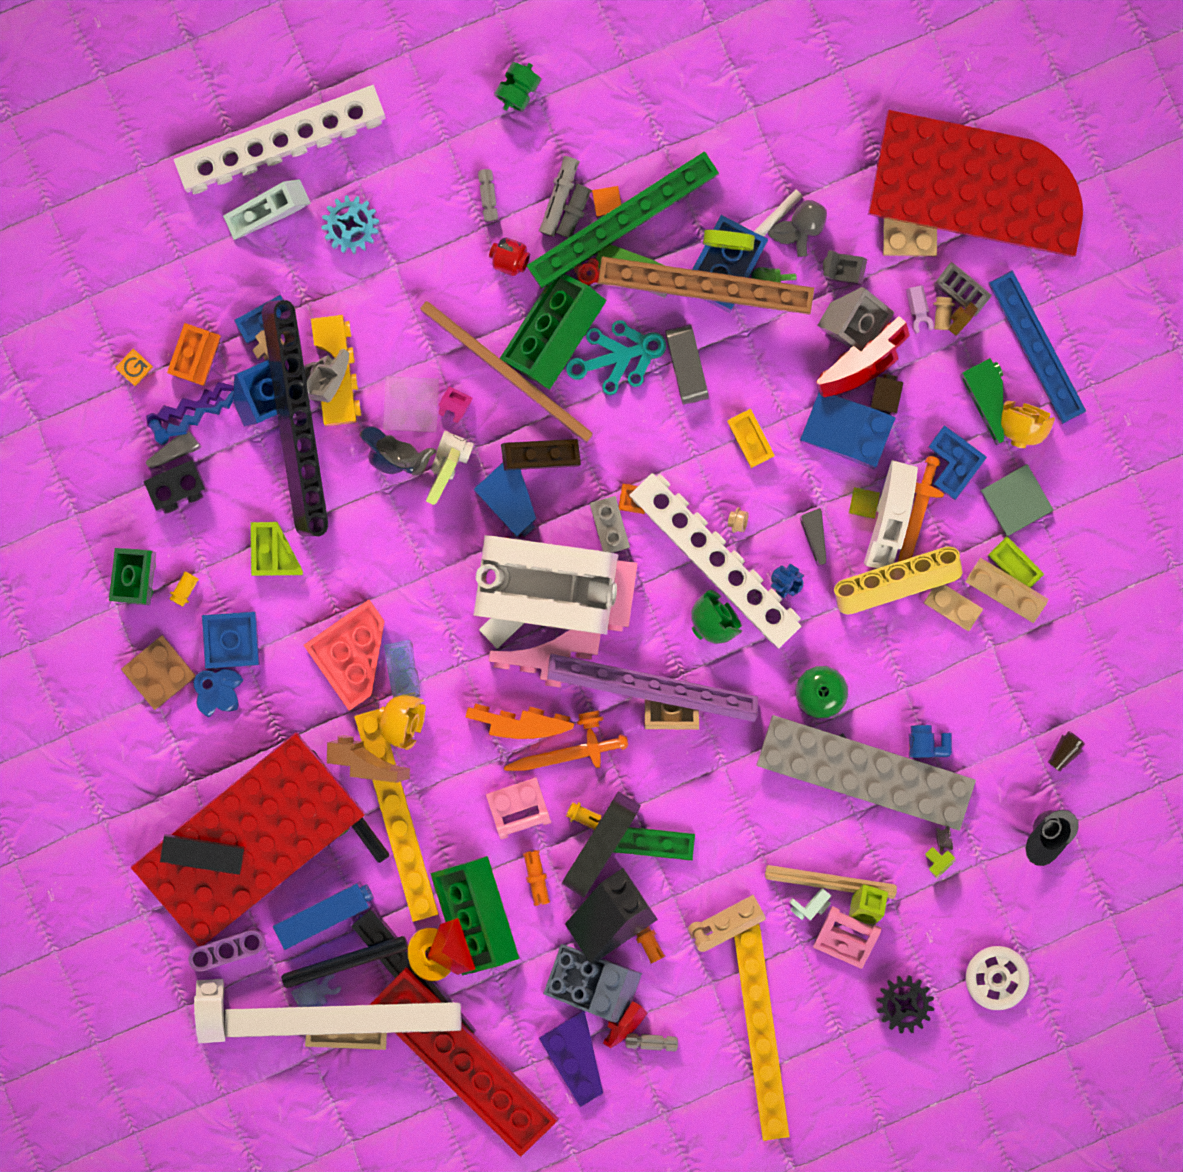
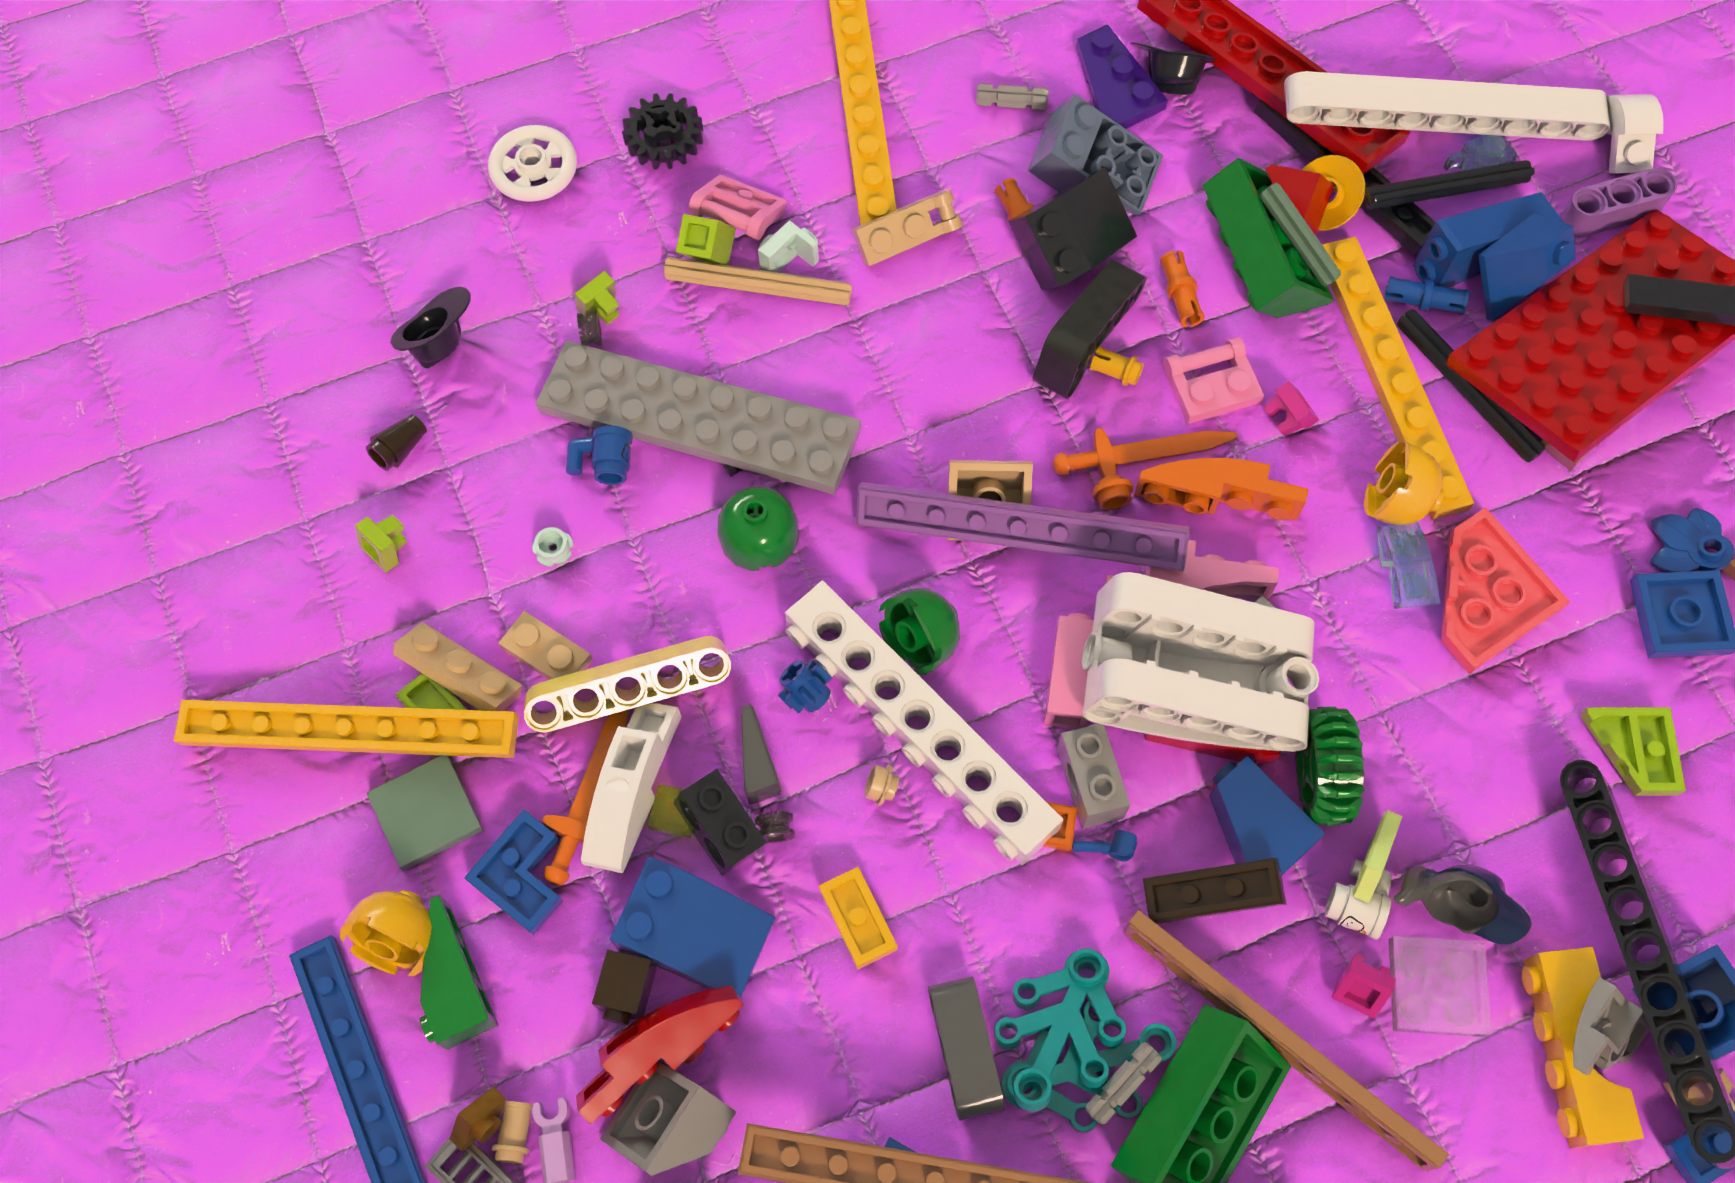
camera: 170 degrees left, 20 degrees down
medium nougat slope [327,735,410,783] -> none
red slope [603,1001,648,1048] -> none
green tile [613,827,695,861] -> none
none -> yellow plate [174,700,519,758]
none -> lime tile [355,515,407,573]
none -> light aqua plate [532,527,573,567]
none -> black brick [673,769,767,876]
none -> clear smoke bush [754,811,795,843]
none -> teal plant [994,949,1126,1112]
none -> blue hand [1073,830,1137,862]
none -> light grey axle [1085,1042,1162,1125]
none -> black piece [1130,42,1215,95]
none -> sand green axle [1260,183,1341,287]
none -> dark pink tile [1264,381,1320,436]
none -> green gear [1294,706,1365,826]
none -> blue pin [1384,276,1470,315]
none -> blue slope [1478,213,1576,321]

